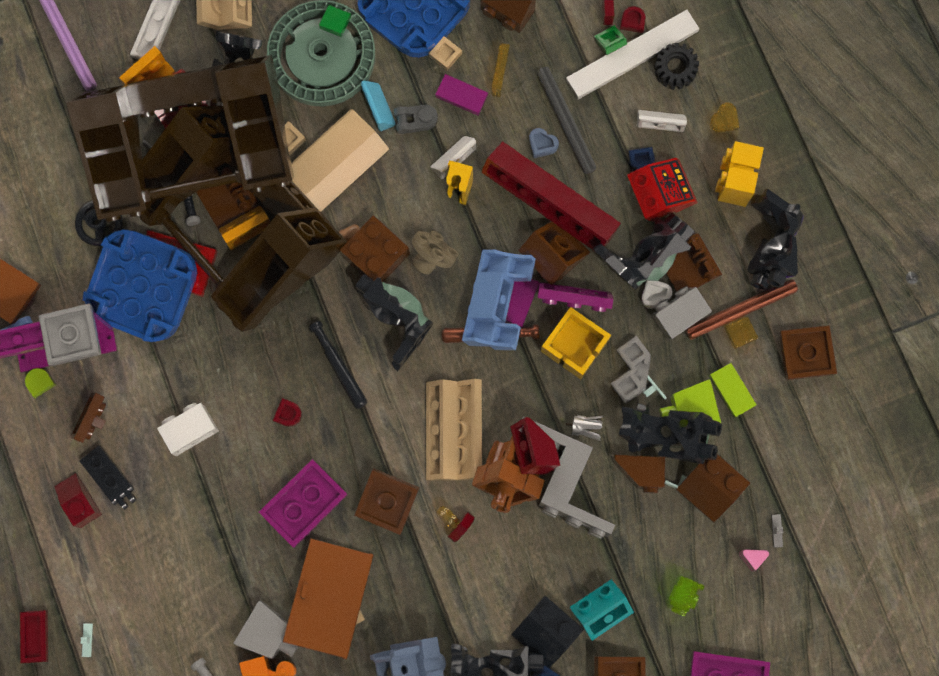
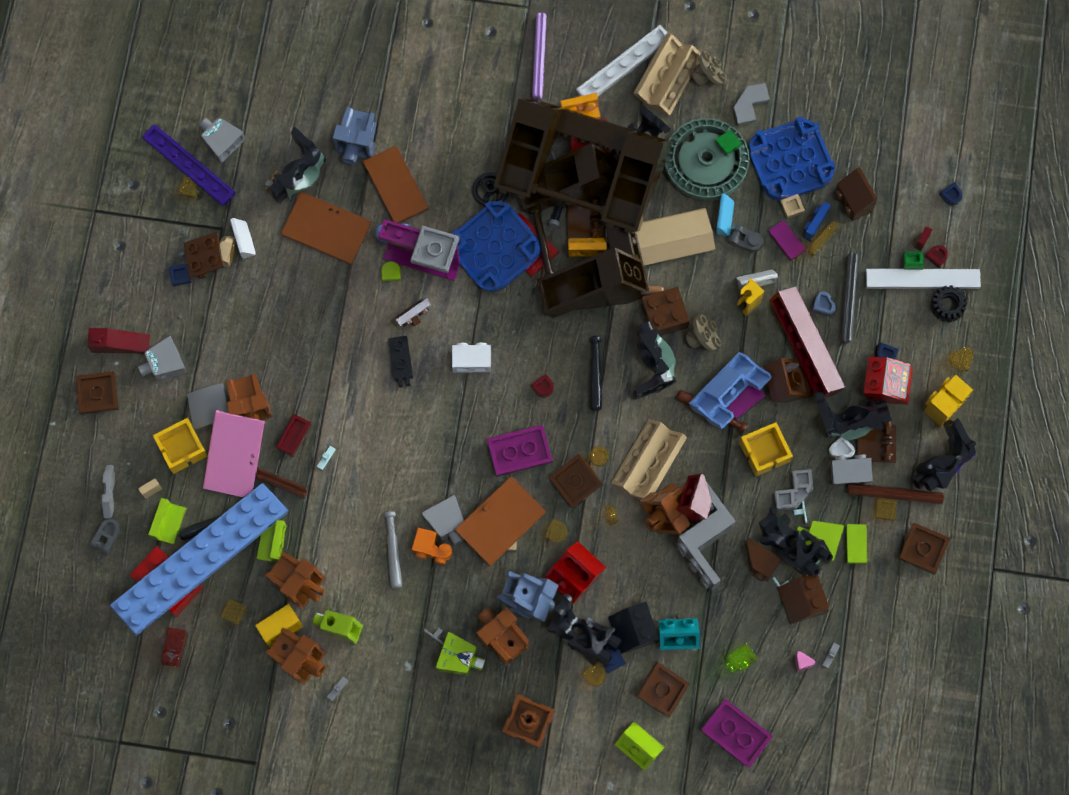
camera: 30 degrees right, 5 degrees down
dark red slope [54,473,102,528] -> none
tan tile [285,121,306,156] -> none
dark red tile [447,512,475,542] -> none
magenta plate [538,282,613,312] -> none
flat silver piece [566,415,604,441] -> none
white slope [636,110,687,132] -> none
none -> red piece [544,541,607,605]
none -> clear yellow tile [545,519,567,542]
none -> clear yellow tile [590,446,609,467]
none -> blue plate [804,201,831,241]

